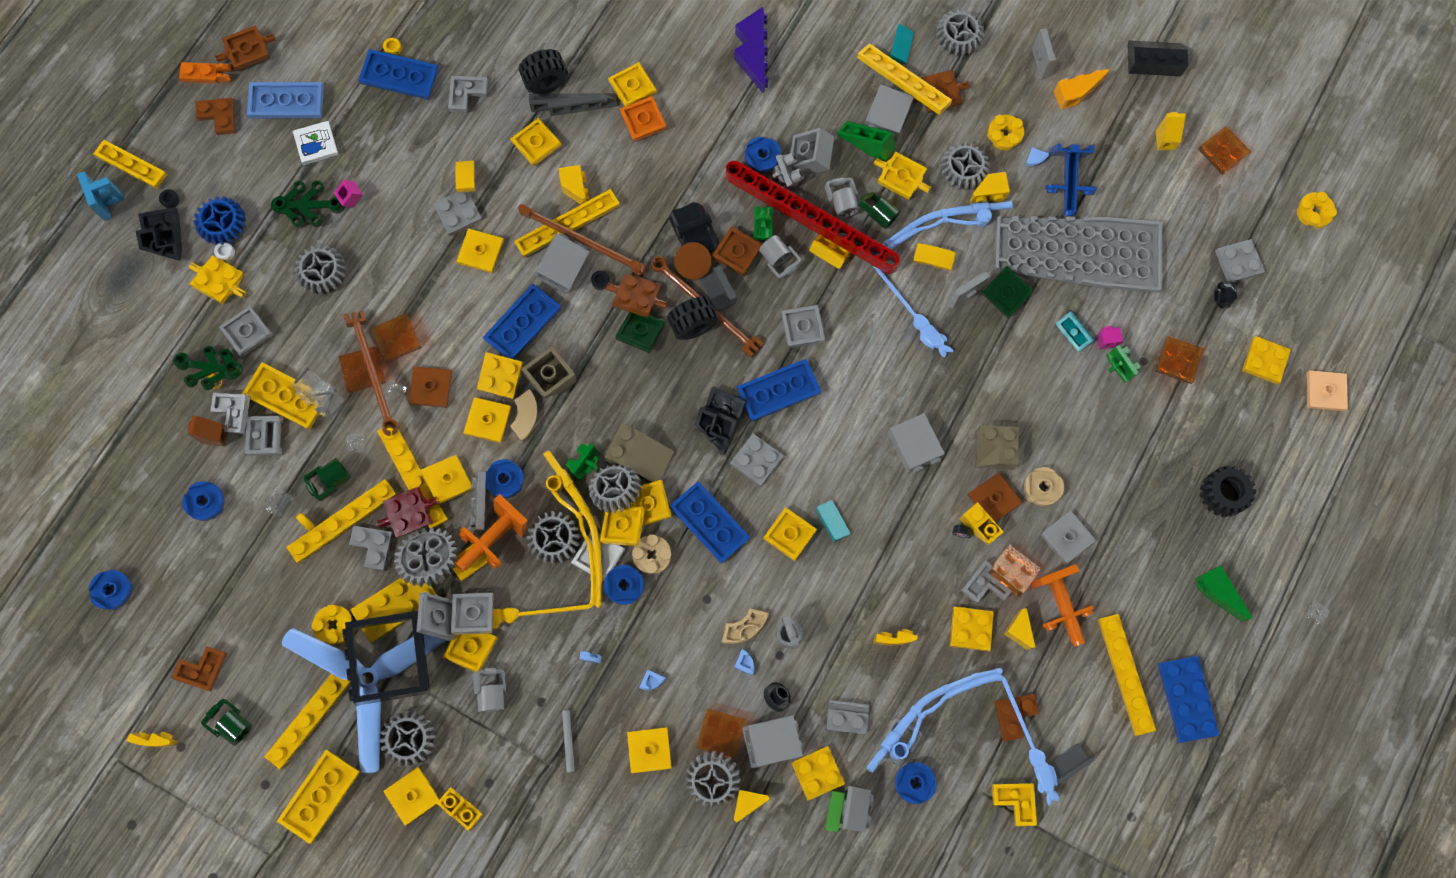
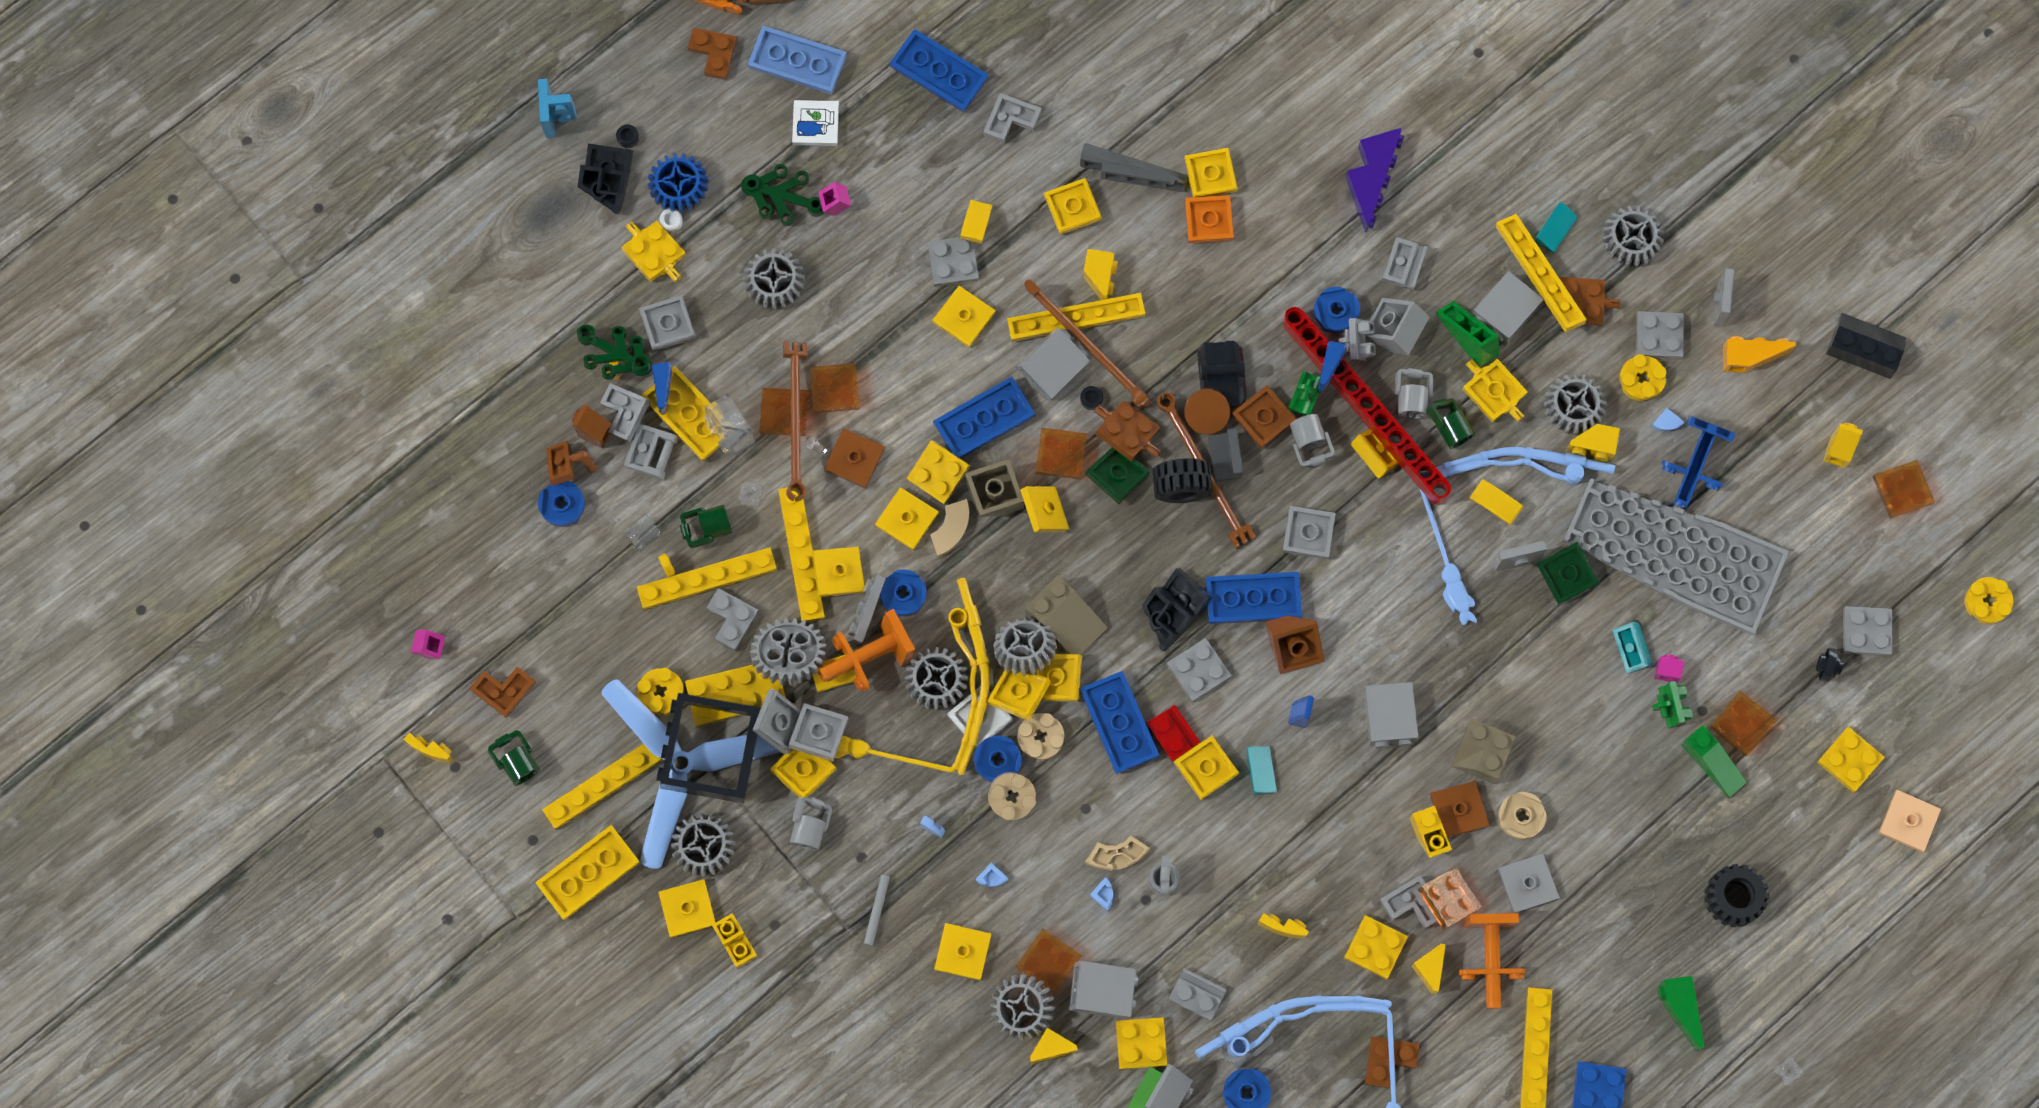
camera: 25 degrees right, 0 degrees up
blue plate [89,570,133,610] -> none
yellow plate [93,140,167,189] -> none
dark red plate [377,487,440,538] -> none
yellow tile [383,38,402,56] -> none
black tyre [518,49,569,94] -> none
green hips [566,443,601,481] -> none
black plate [763,682,792,712] -> none
black tile [952,525,973,538] -> none
none -> dark pink plate [410,630,445,659]
none -> dark orange plate [546,441,597,486]
none -> blue slope [652,362,672,415]
none -> tan plate [988,772,1036,820]
none -> yellow plate [1020,486,1069,532]
none -> clear orange plate [1035,428,1087,480]
none -> red plate [1146,705,1201,763]
none -> dark orange slope [1265,616,1325,674]
none -> blue slope [1288,695,1314,728]
none -> blue slope [1318,341,1347,392]
none -> light grey plate [1382,237,1427,290]
none -> light grey plate [1636,311,1683,359]
none -> green slope [1681,725,1747,798]

